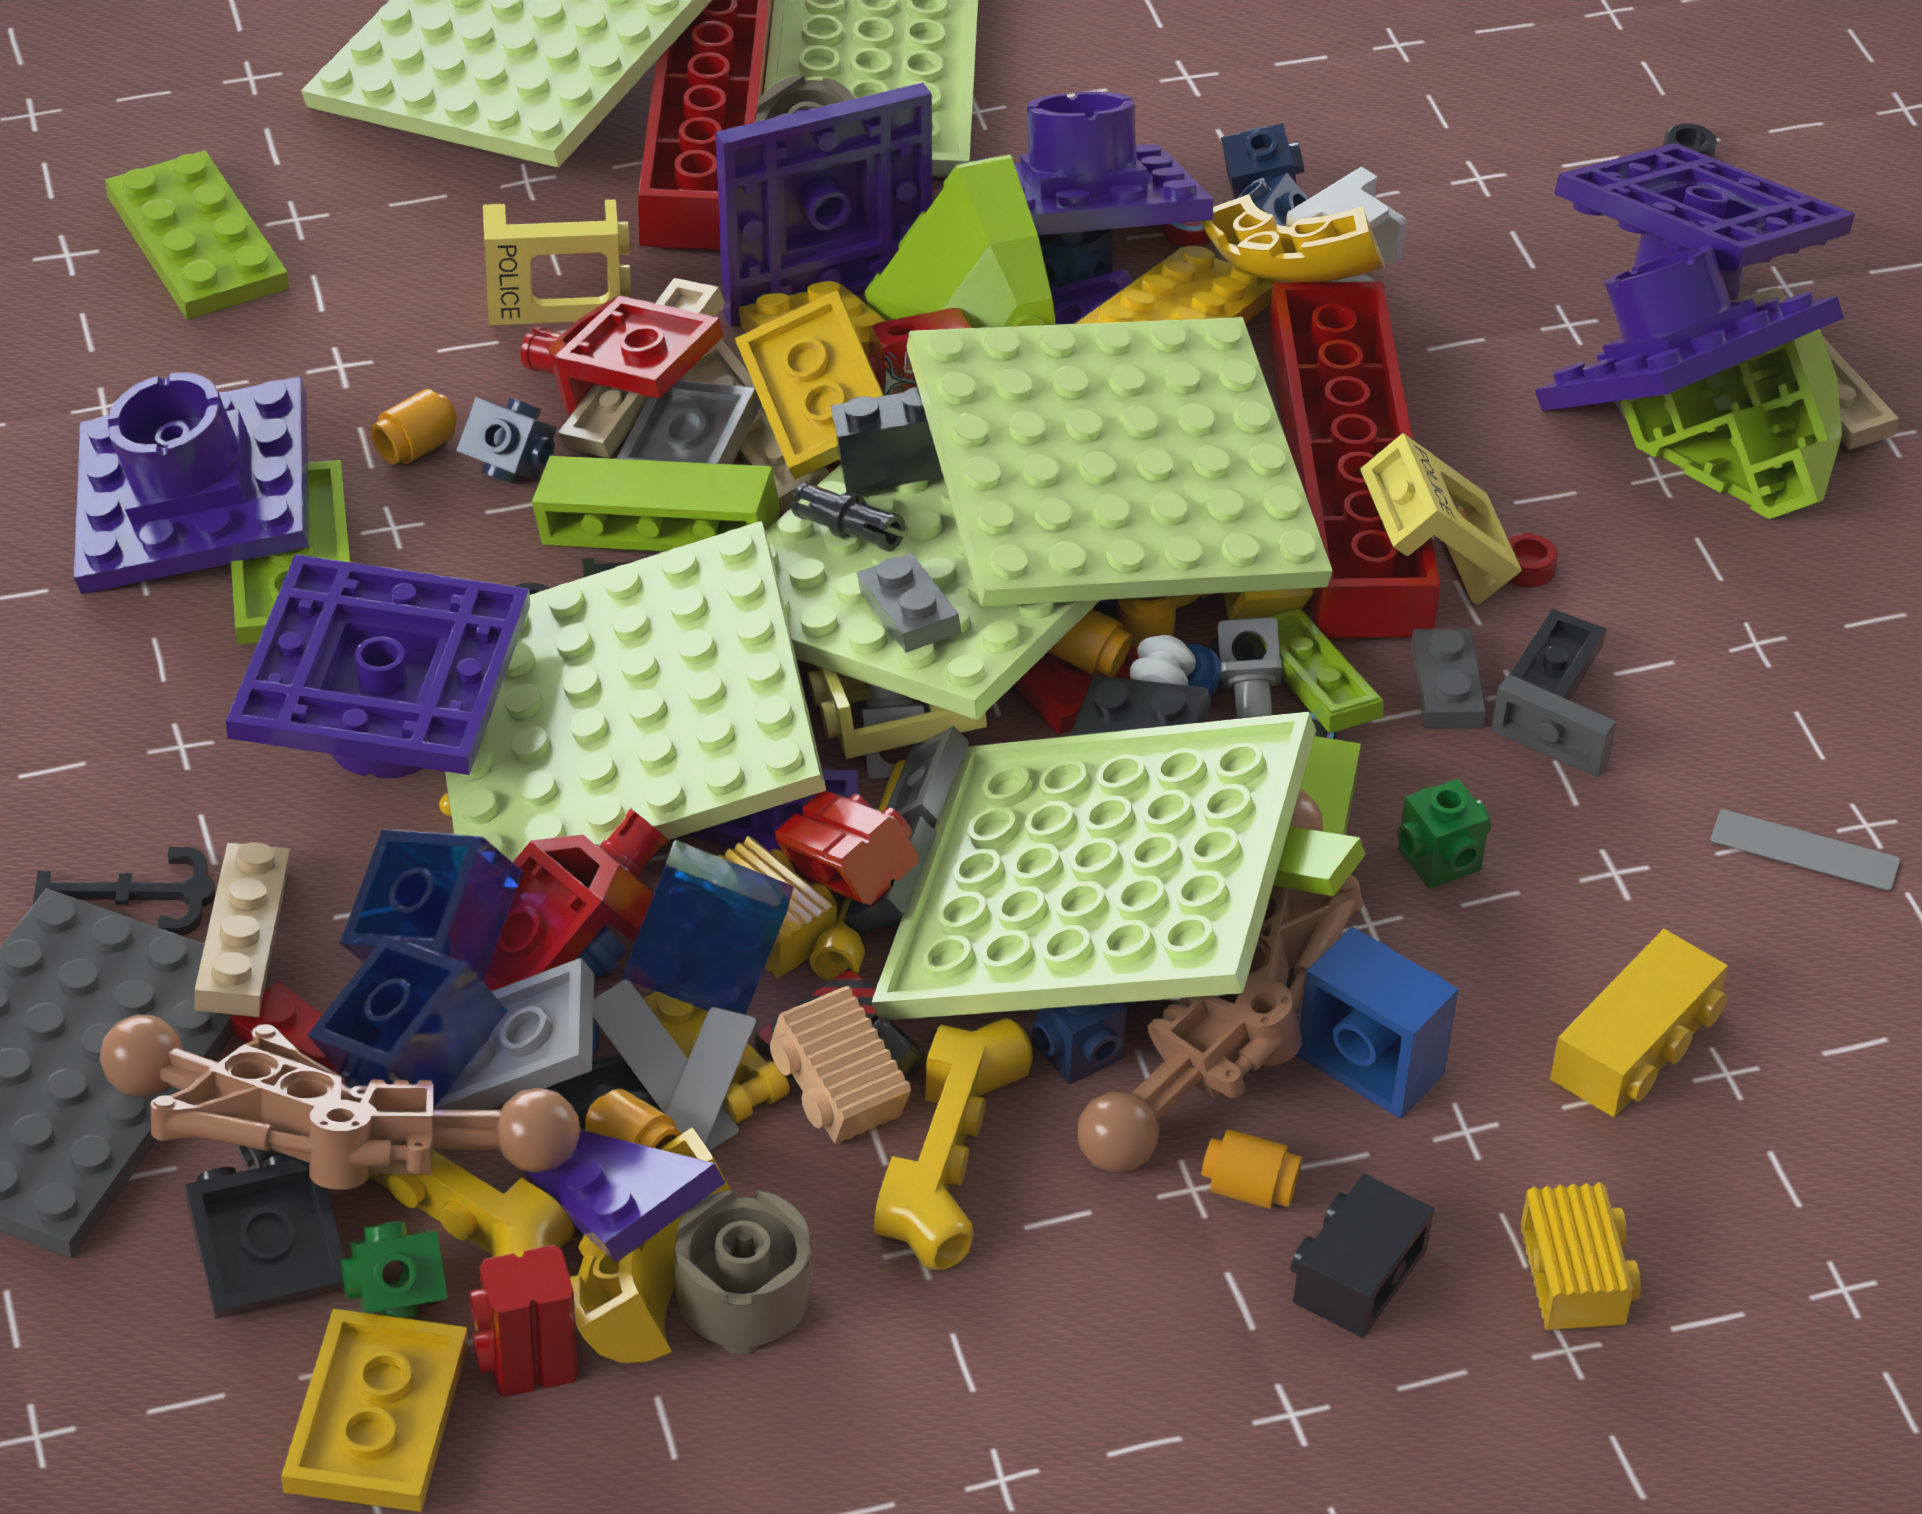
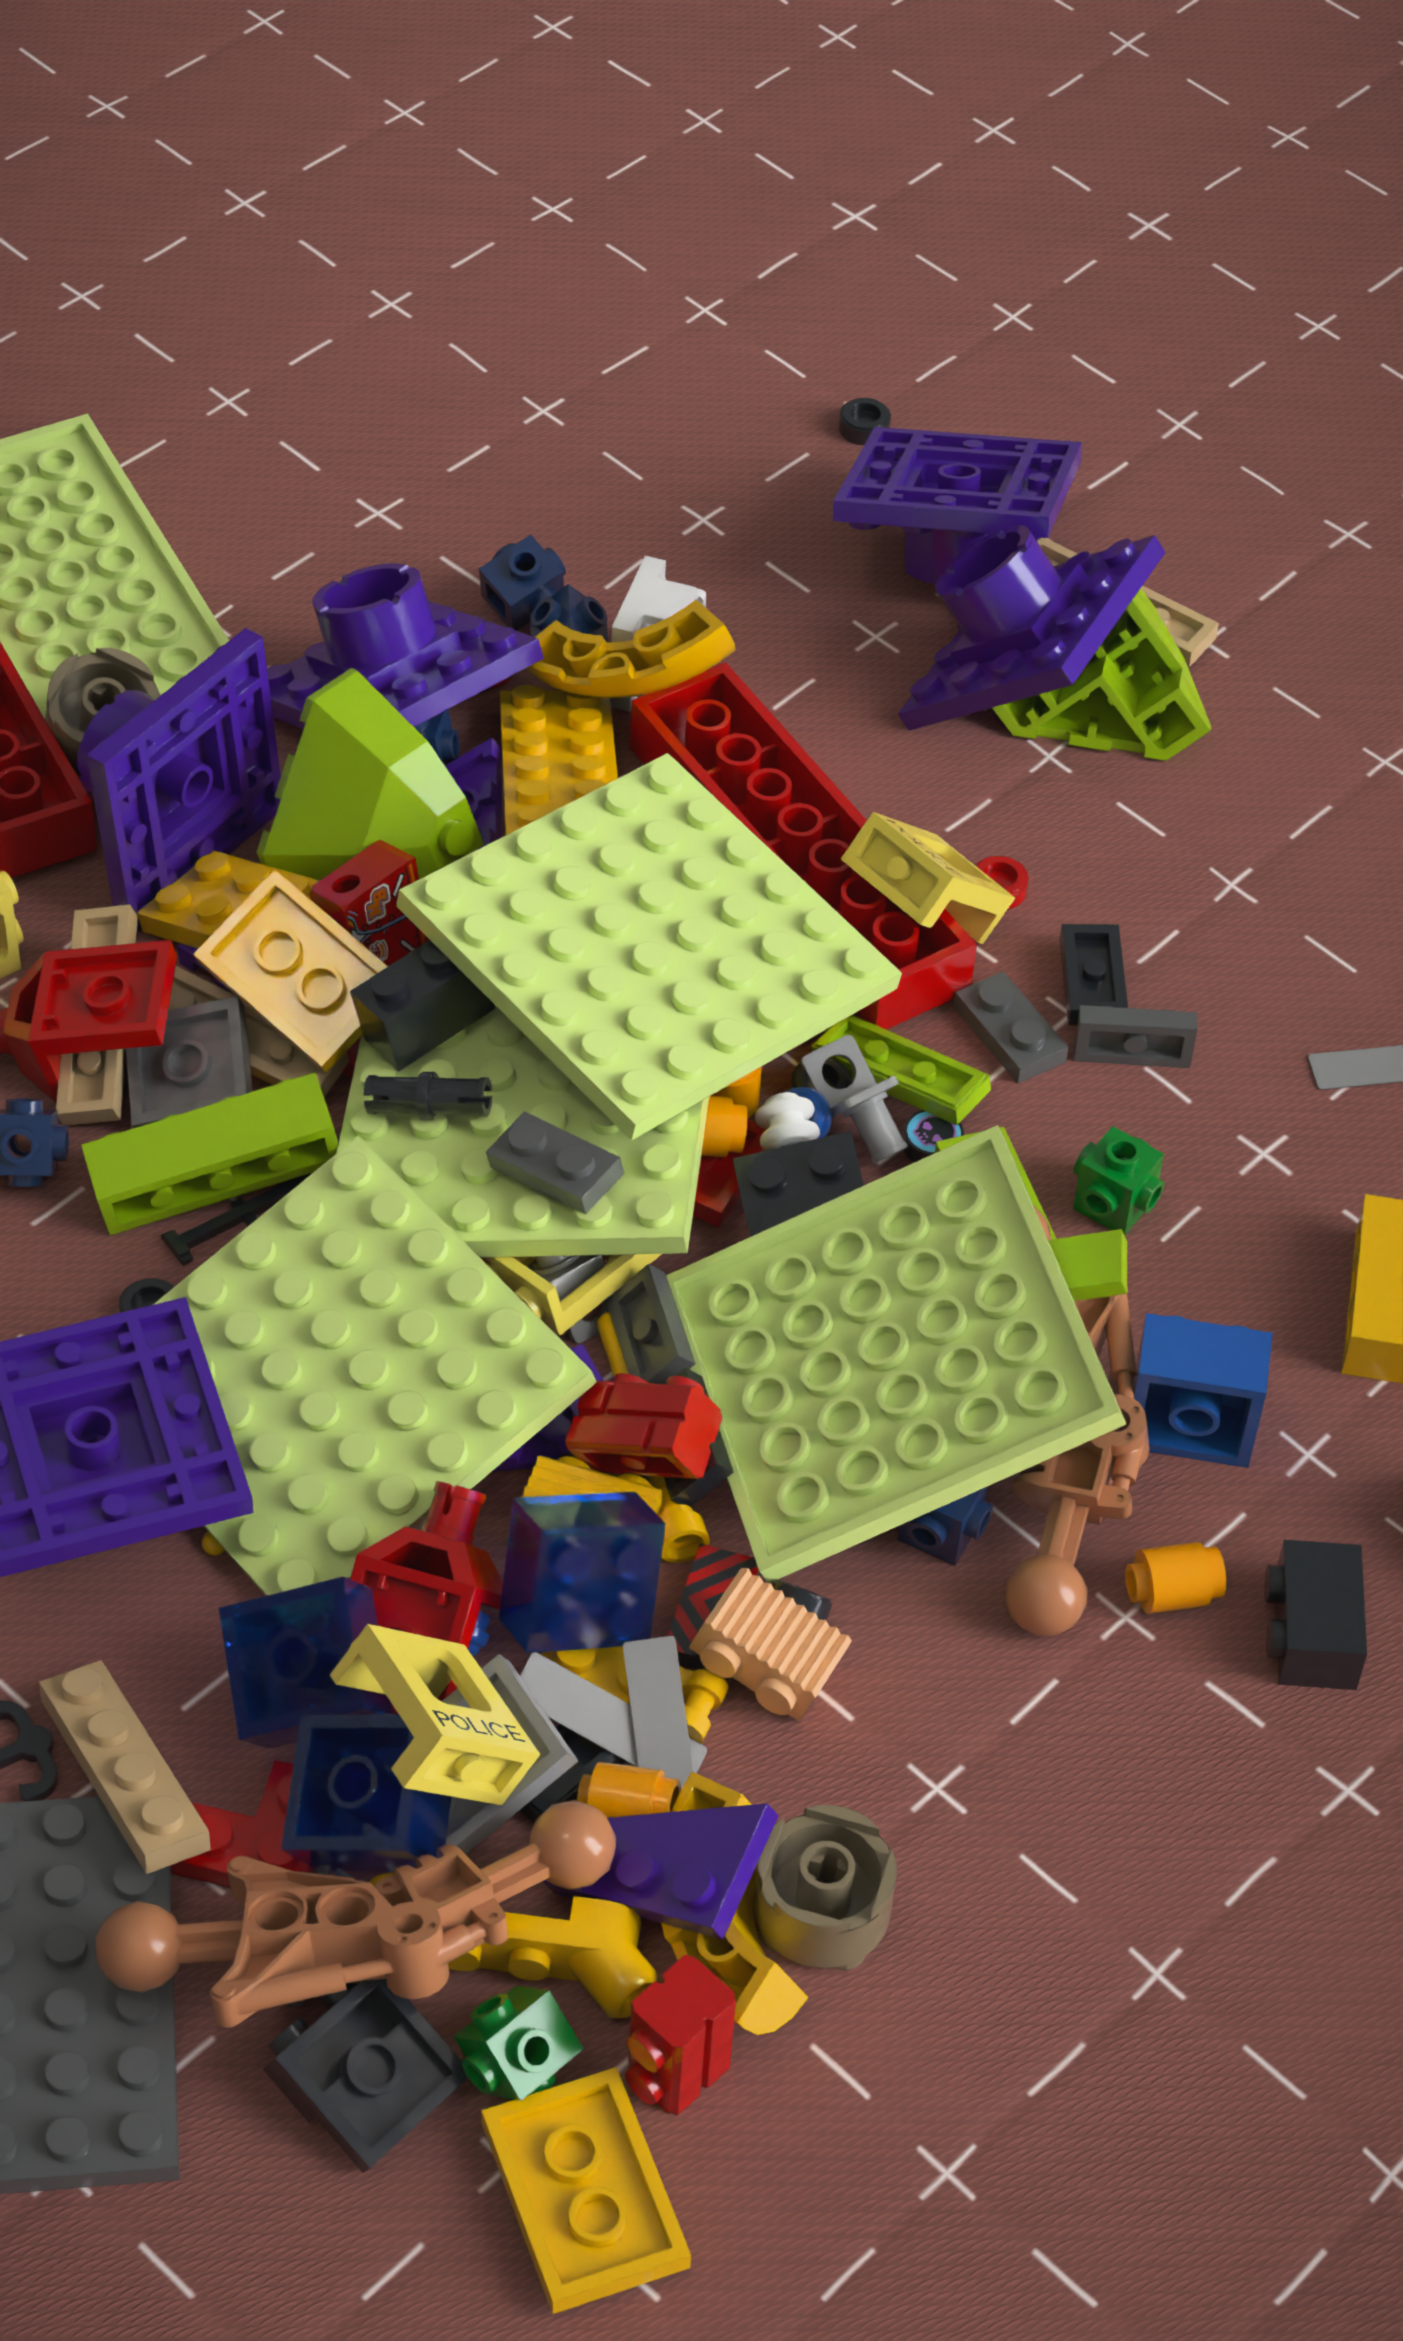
camera: 30 degrees left, 5 degrees up
yellow plate [874,1018,1033,1270] -> none
none -> light yellow window [330,1624,540,1805]

